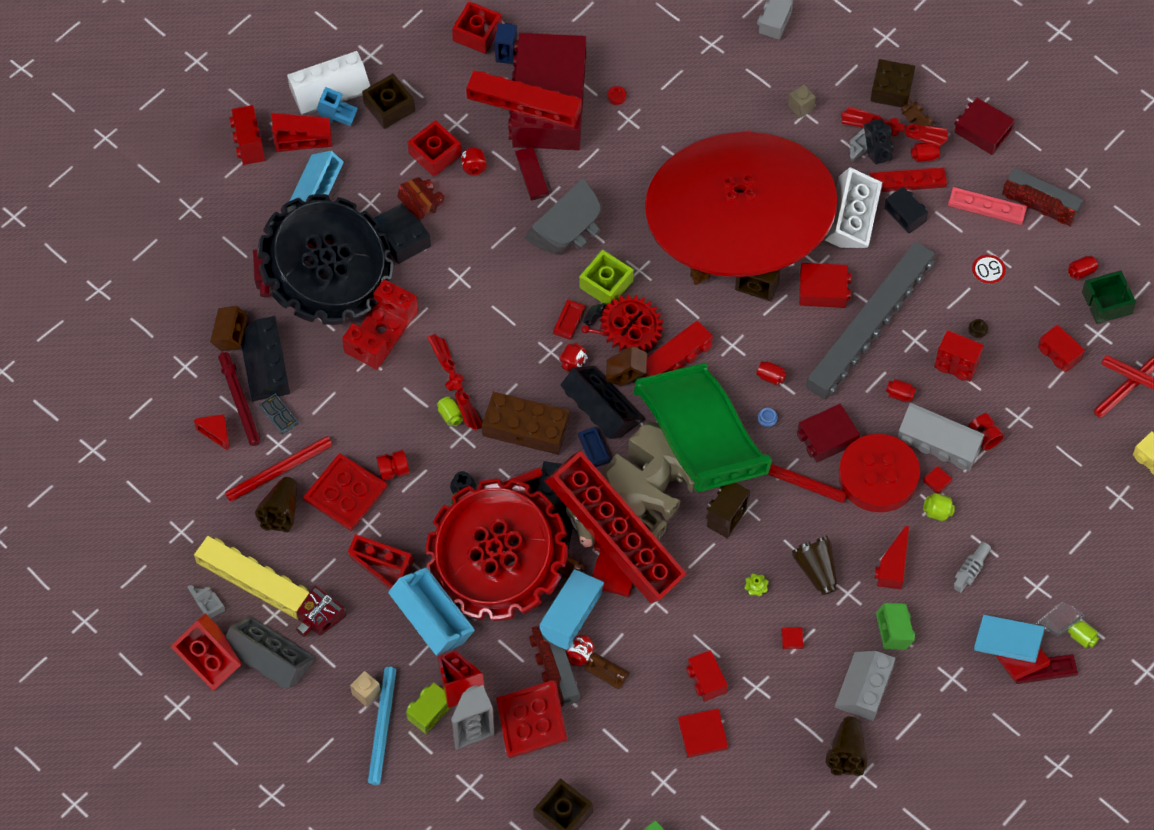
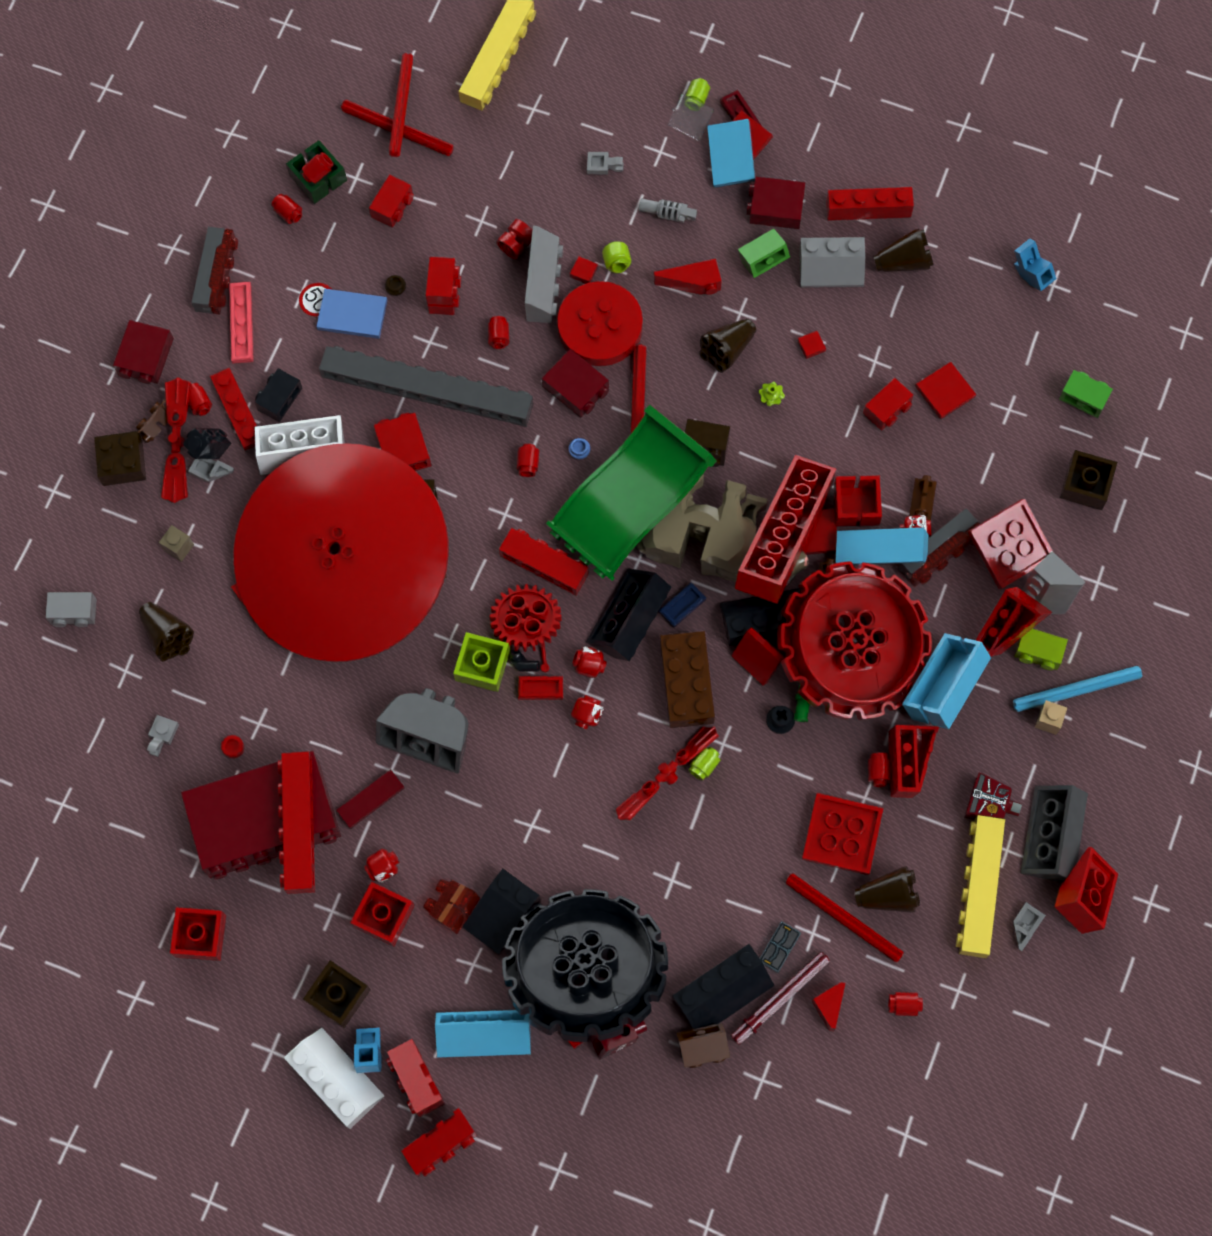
camera: 110 degrees left, 10 degrees up
red plate [342,279,418,370] -> none
red wheel [376,449,410,481] -> none
dark blue brick [494,23,518,65] -> none
reddish brown brick [606,346,647,387] -> none
none -> dark brown cone [139,602,194,662]
none -> light grey plate [147,715,179,757]
none -> red brick [302,152,333,184]
none -> medium blue tile [317,289,388,339]
none -> red head [571,695,604,729]
none -> light grey plate [587,152,624,175]
none -> dark red brick [746,176,806,229]
none -> red brick [826,187,914,221]
none -> red piece [834,475,882,527]
none -> red brick [868,753,891,787]
none -> red brick [888,992,923,1016]

